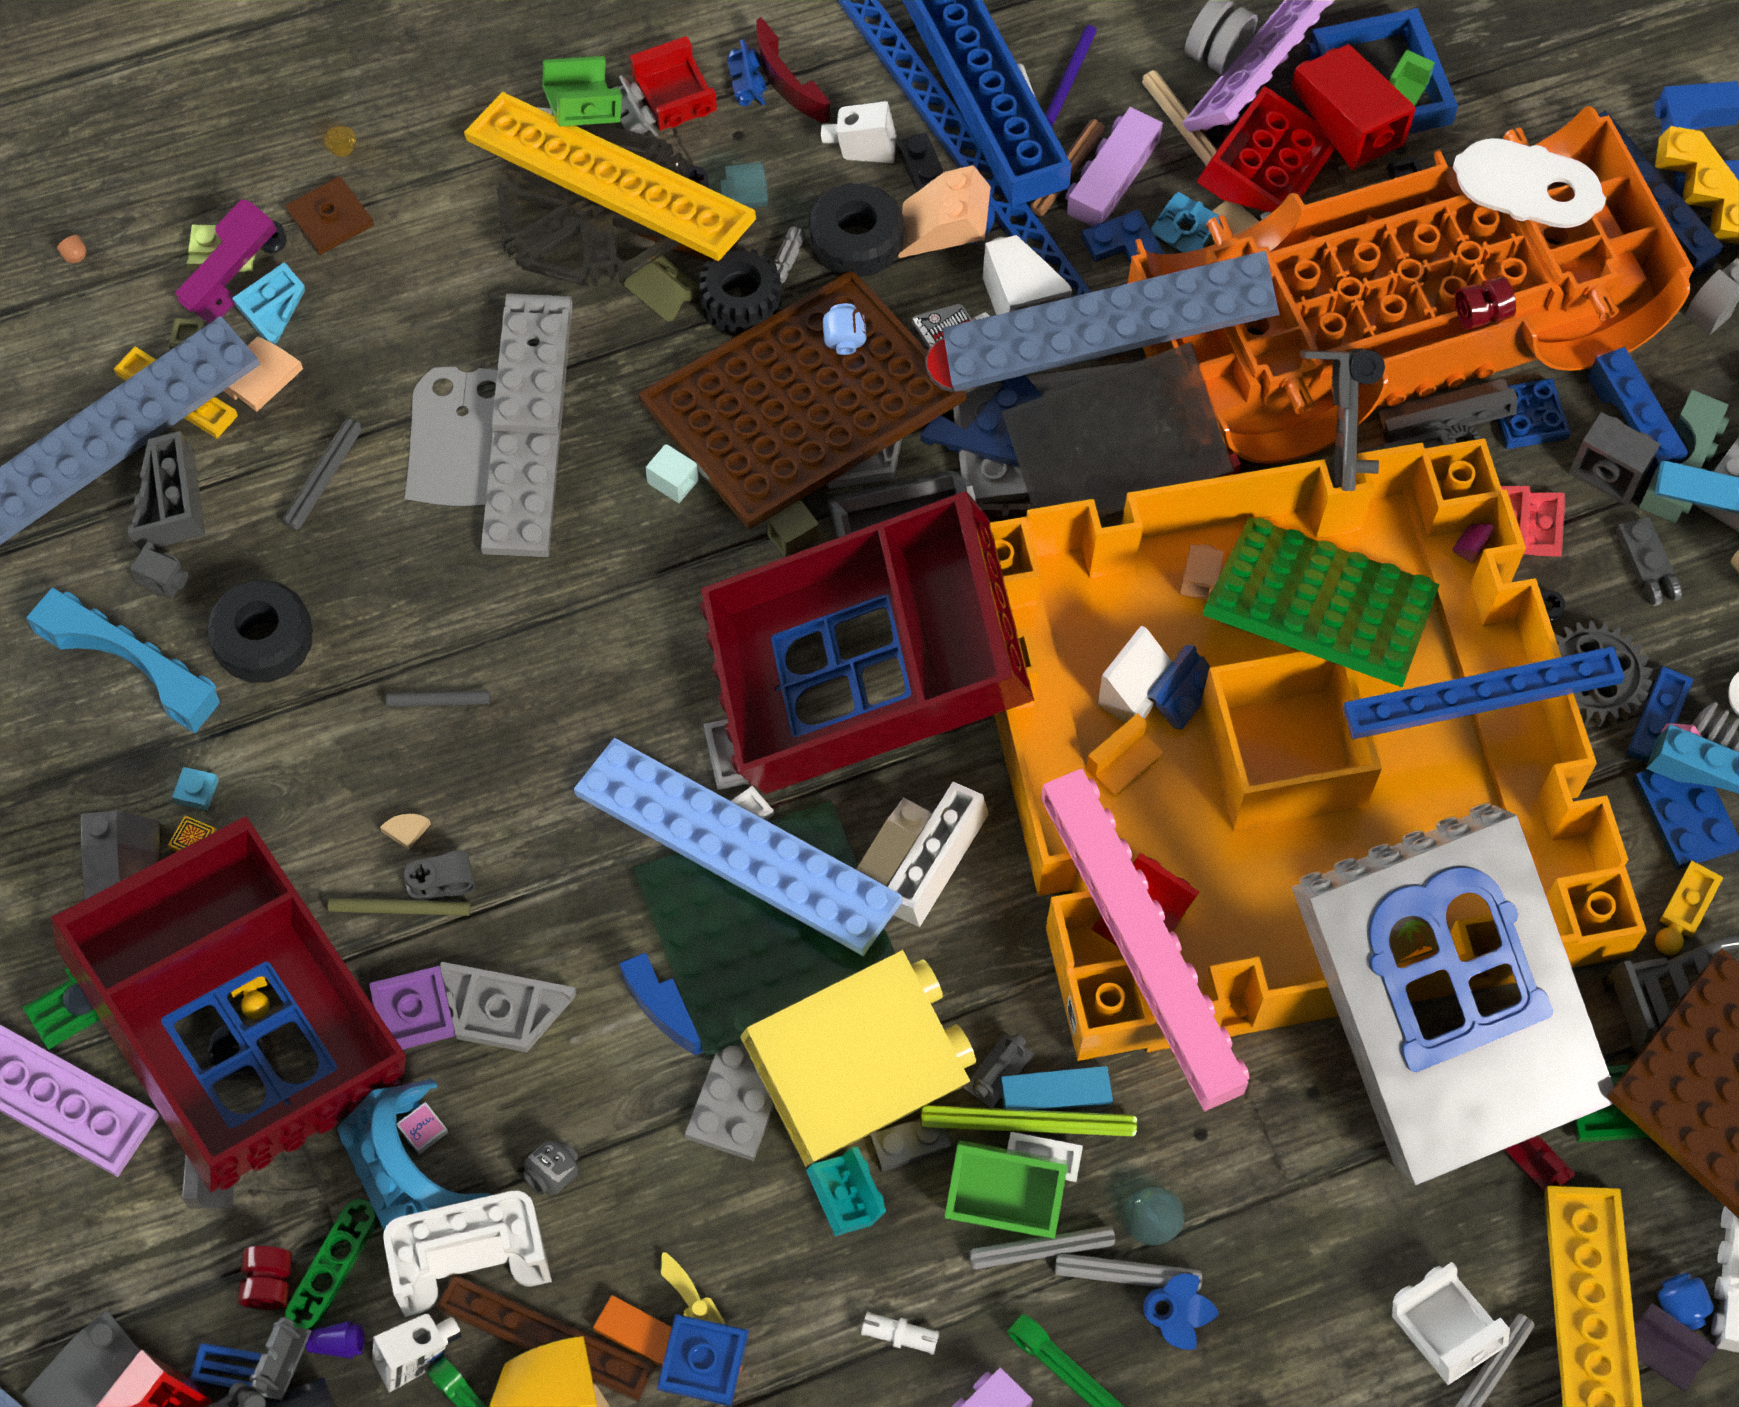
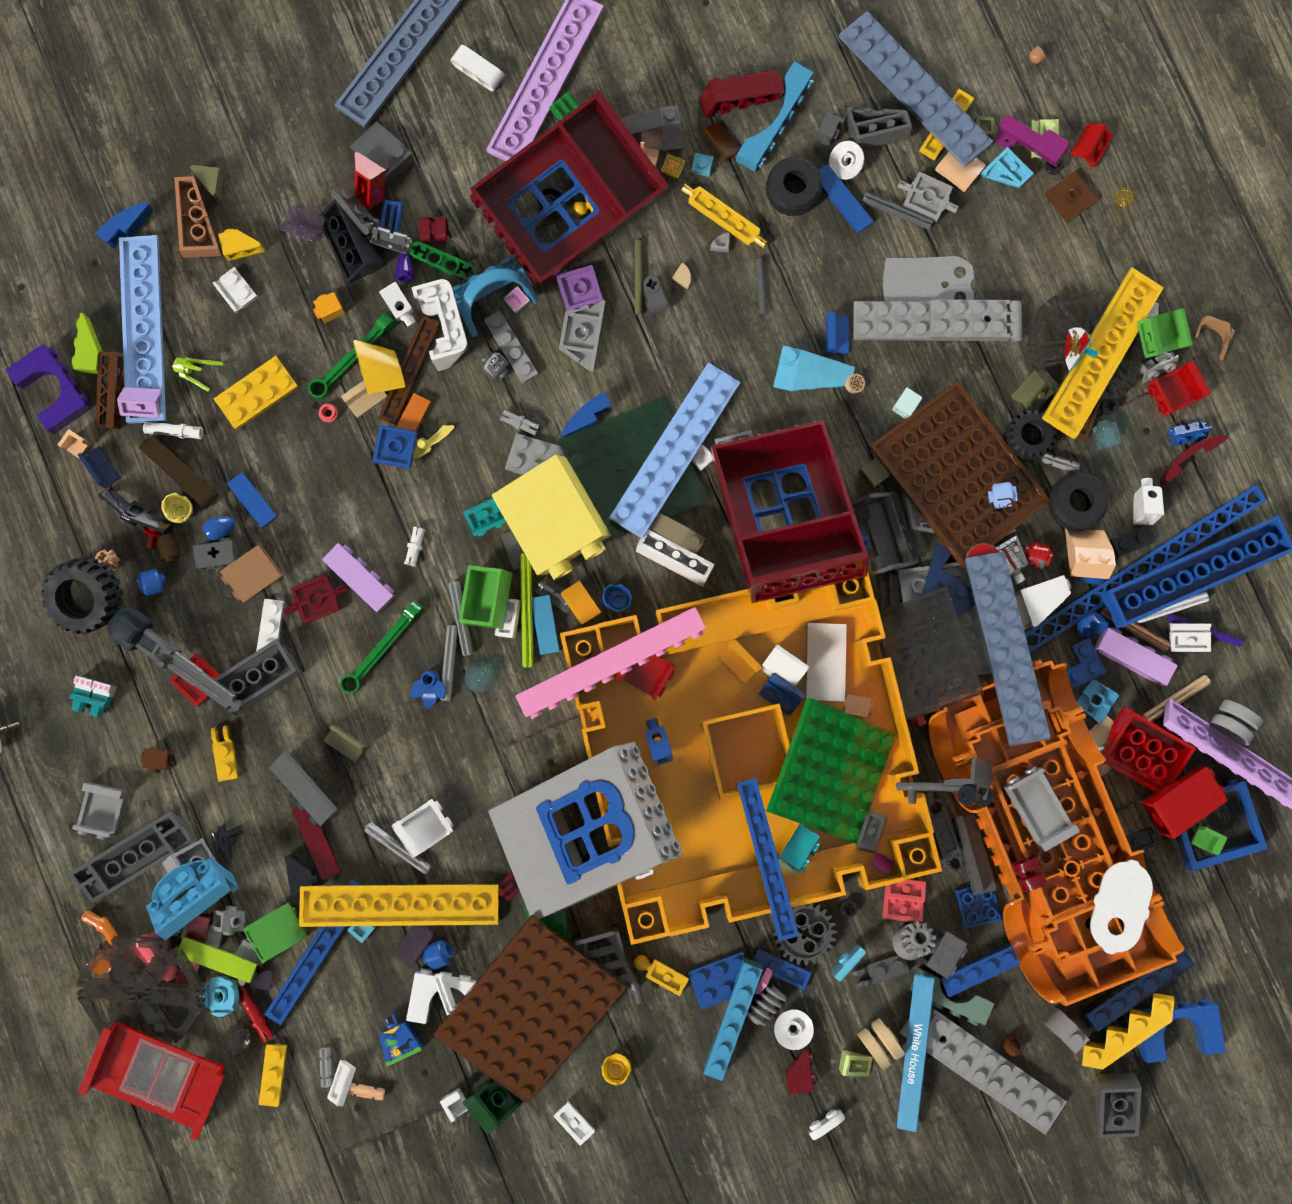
camera: 90 degrees right, 20 degrees up
none -> light grey plate [484,310,538,385]
none -> light grey pin [500,410,539,436]
none -> light orange panel [561,580,601,625]
none -> blue hair [602,584,632,613]
none -> blue torso [645,718,674,767]
none -> yellow plate [681,184,768,248]
none -> dark red wedge [699,70,784,119]
none -> reddish brown slope [704,122,740,162]
none -> light grey tile [710,232,731,253]
none -> medium azure wedge [773,346,855,392]
none -> teal brick [778,824,821,875]
none -> white tile [806,623,847,701]
none -> blue tile [819,164,873,234]
none -> blue panel [826,312,849,354]
none -> white dish [829,141,865,180]
none -> medium azure plate [830,942,866,982]
none -> tile [845,374,865,393]
none -> dark grey plate [856,811,887,854]
none -> light grey gear [893,921,936,960]
none -> light grey plate [897,172,959,222]
none -> light grey panel [1004,766,1080,851]
none -> red head [1024,542,1054,570]
none -> shield [1065,327,1098,371]
none -> red panel [1071,124,1113,167]
none -> blue hair [1076,612,1109,638]
none -> white plate [1169,623,1211,652]
none -> medium nougat helmet [1193,316,1235,361]

